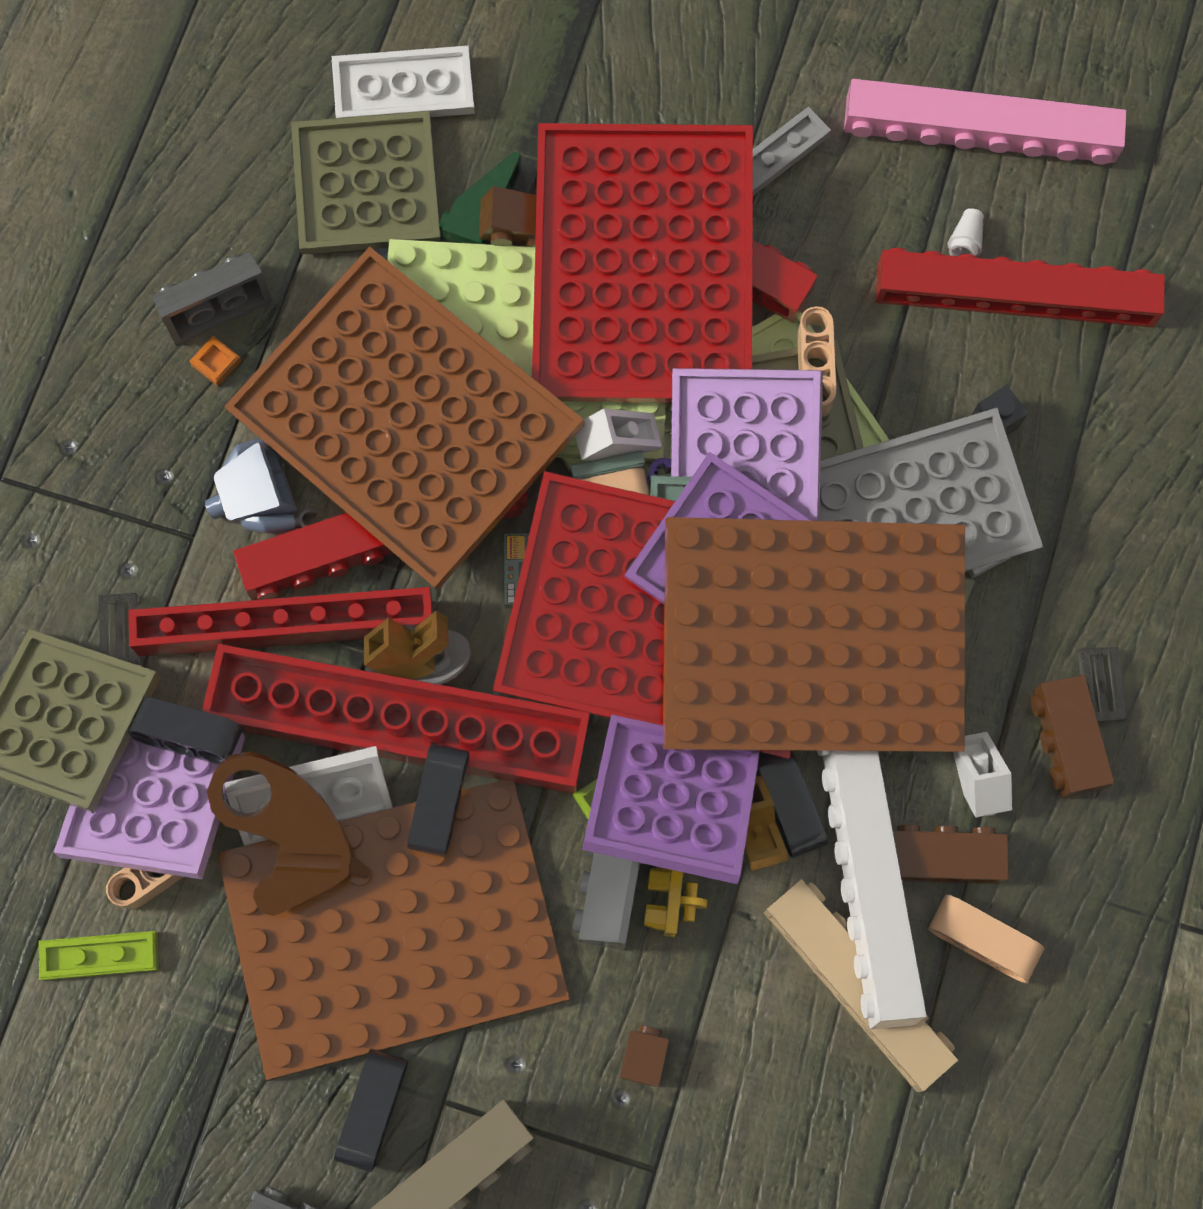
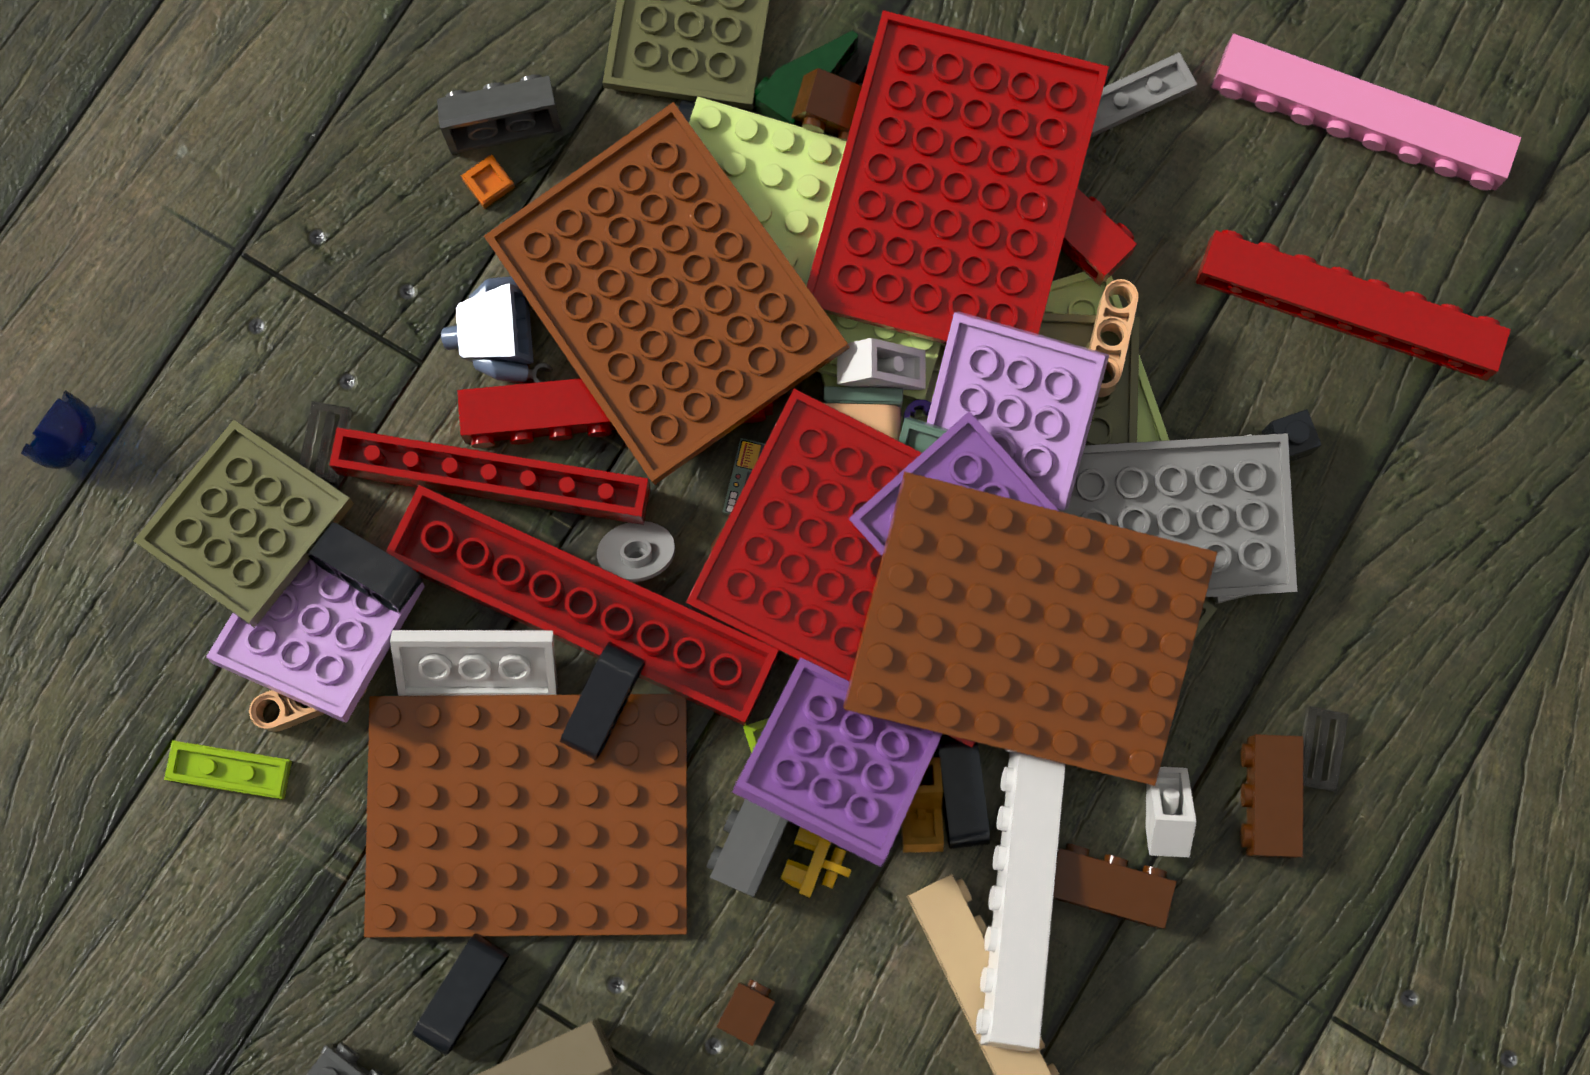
camera: 15 degrees right, 5 degrees up
reddish brown animal [207,751,371,916] -> none
pearl gold brick [364,611,449,680] -> none
light nougat beam [928,895,1045,983] -> none
white cone [947,209,984,256] -> none

